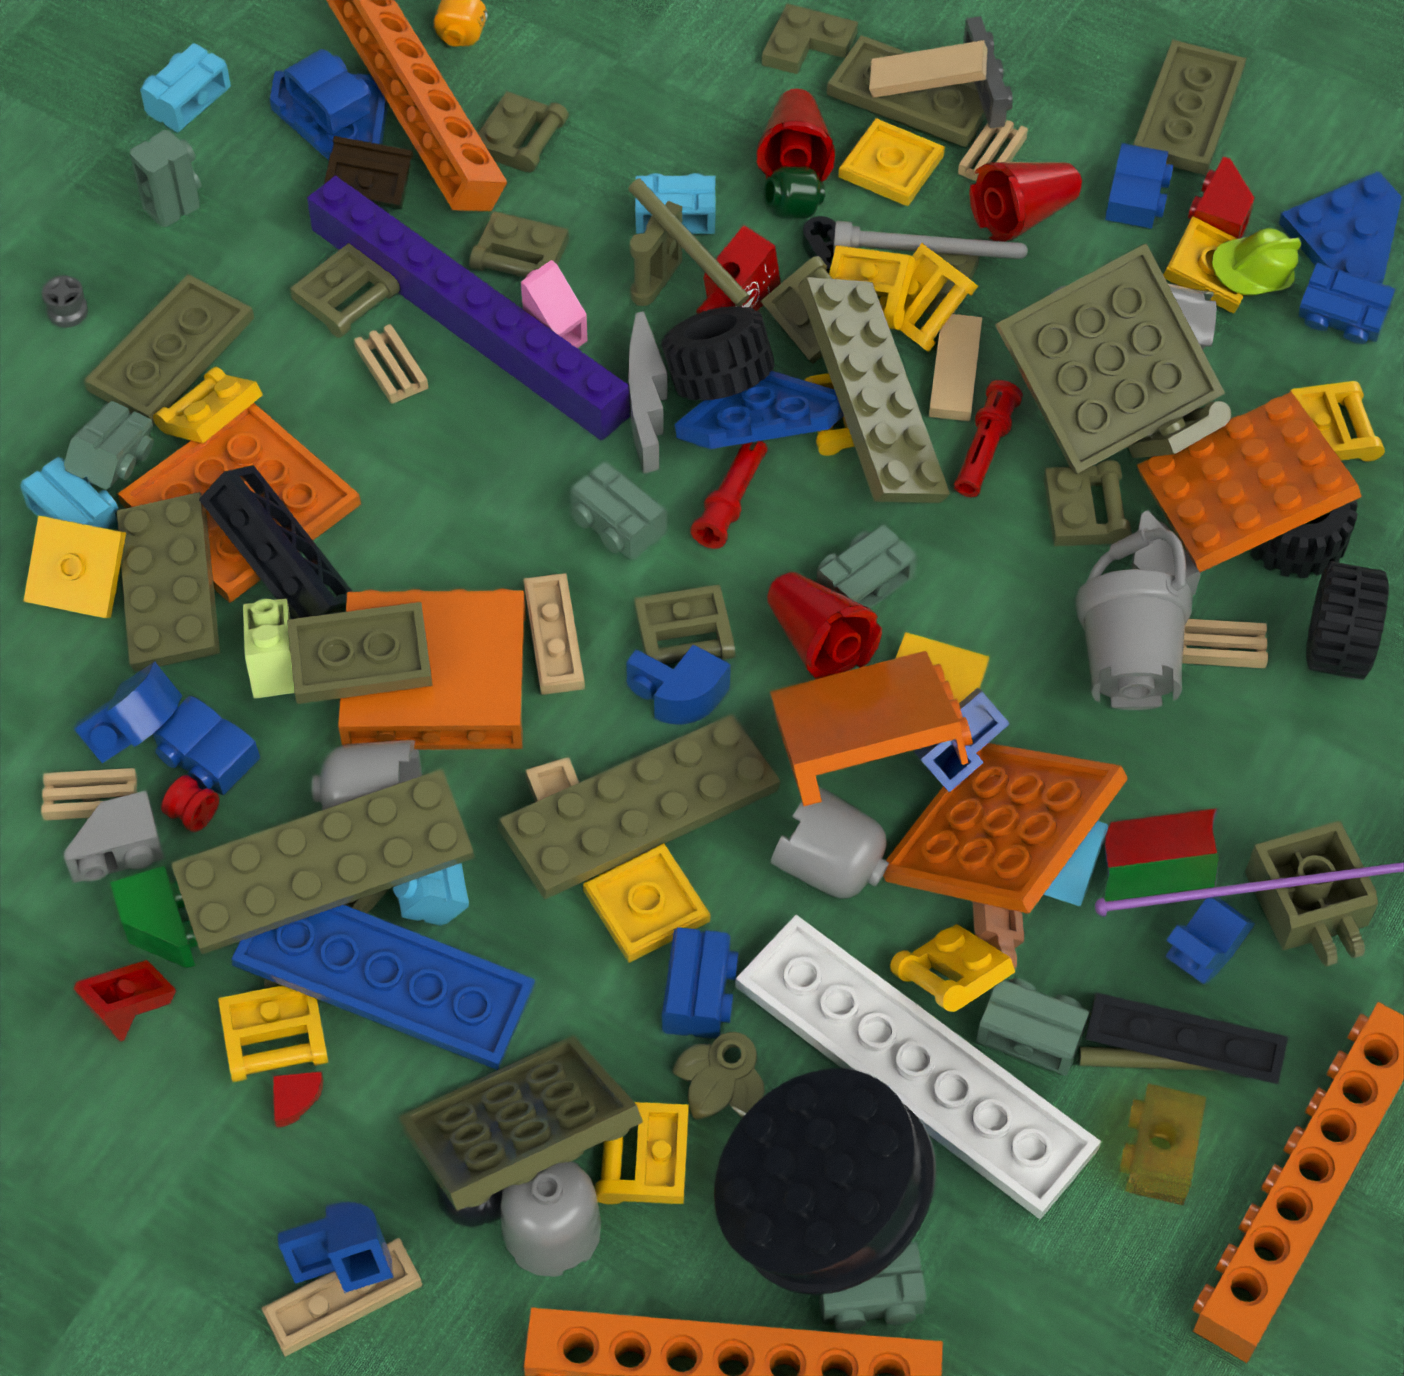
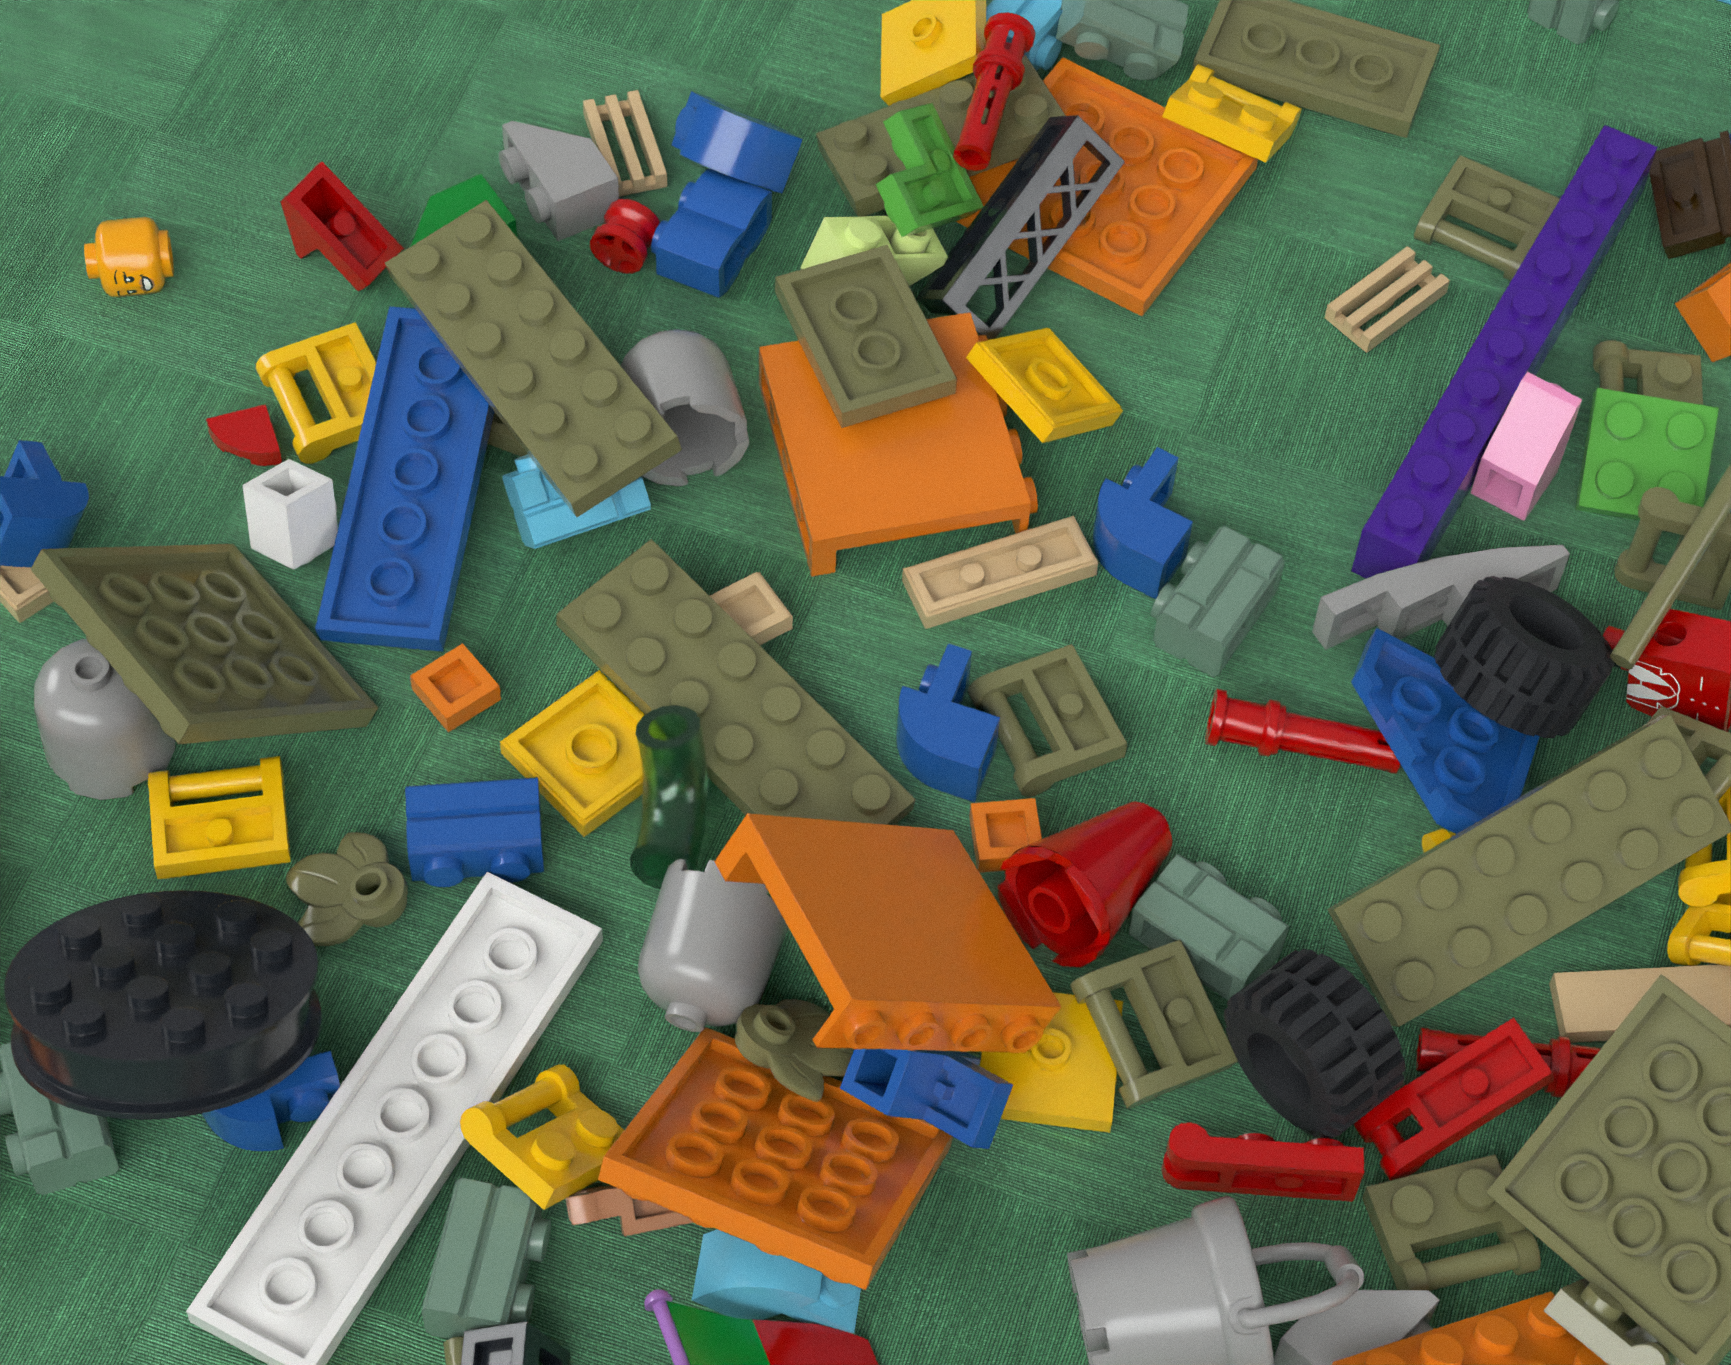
camera: 75 degrees right, 0 degrees up
none -> light orange head [84,217,174,297]
none -> white brick [243,459,338,570]
none -> orange plate [410,643,501,733]
none -> clear green cylinder [630,705,708,889]
none -> olive plate [735,999,854,1102]
none -> bright green plate [875,103,984,238]
none -> red pin [953,12,1036,171]
none -> yellow plate [966,328,1123,443]
none -> orange plate [969,798,1042,873]
none -> olive plate [1070,939,1238,1109]
none -> blue brick [1093,447,1193,599]
none -> red plate [1161,1122,1364,1202]
none -> black tyre [1224,949,1406,1139]
none -> red plate [1353,1017,1554,1181]
none -> bright green plate [1575,388,1719,521]

